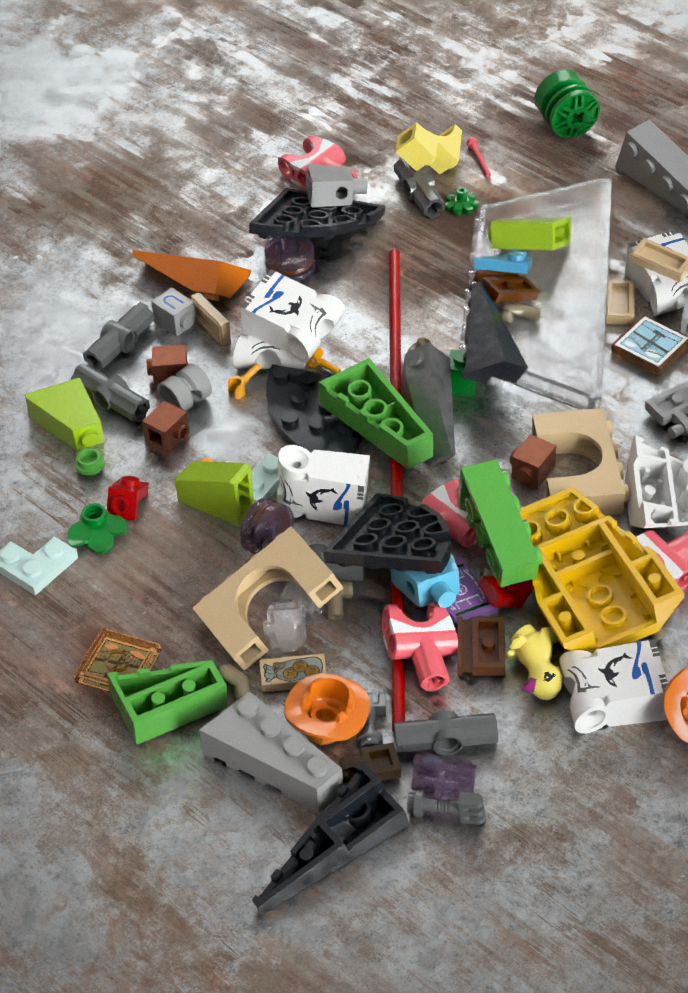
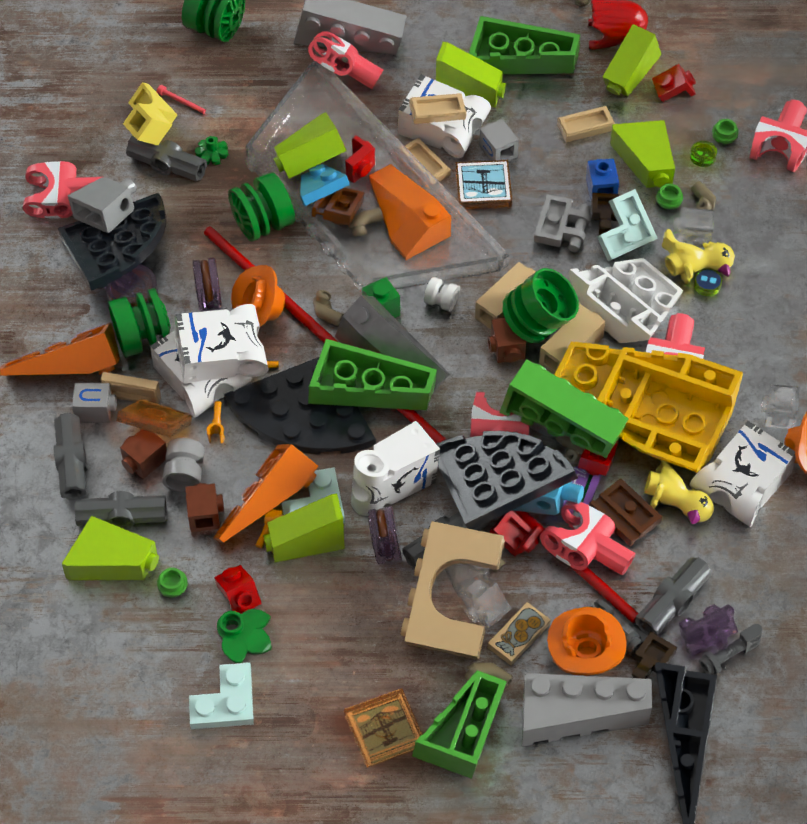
camera: 45 degrees left, 10 degrees up
black wedge [462,281,528,384] -> none
none -> green wheel [108,288,171,358]
none -> clear orange tile [116,399,192,437]
none -> clear purple head [192,257,222,311]
none -> orange wedge [213,444,318,543]
none -> green wheel [228,172,295,242]
none -> orange hat [231,265,285,327]
none -> coral connector [308,31,383,89]
none -> red bracket [345,135,375,183]
none -> orange wedge [369,164,451,260]
none -> white wheel [424,277,460,312]
none -> red bracket [489,511,543,557]
none -> green wheel [503,268,579,343]

